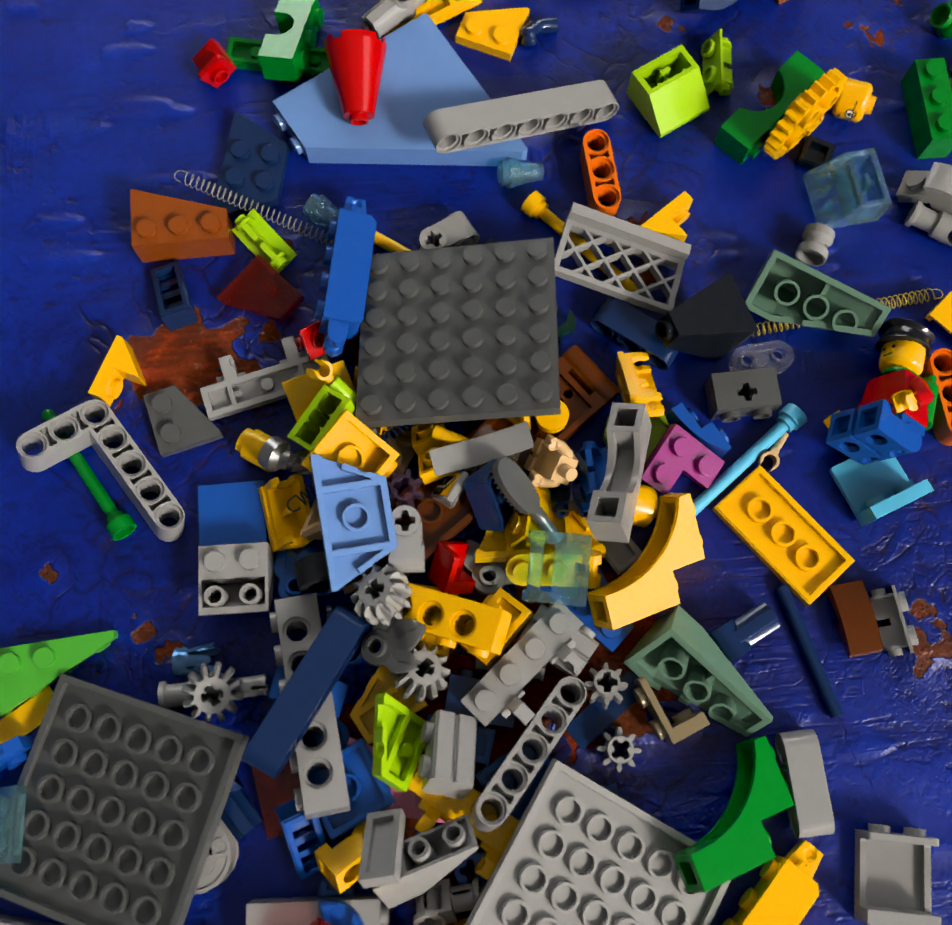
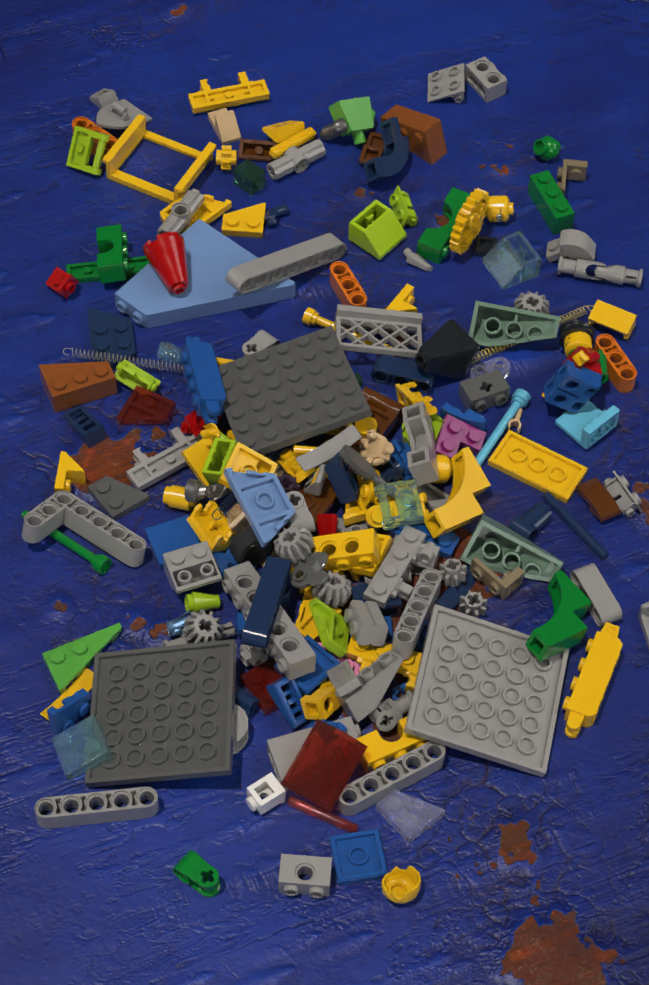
camera: 15 degrees left, 20 degrees down
clear light blue cone [497,157,544,189] -> none
light grey wheel [795,223,835,266] -> none
none -> lime cone [184,591,220,613]
none -> light grey bar [403,248,433,272]
none -> light grey gear [514,290,550,314]

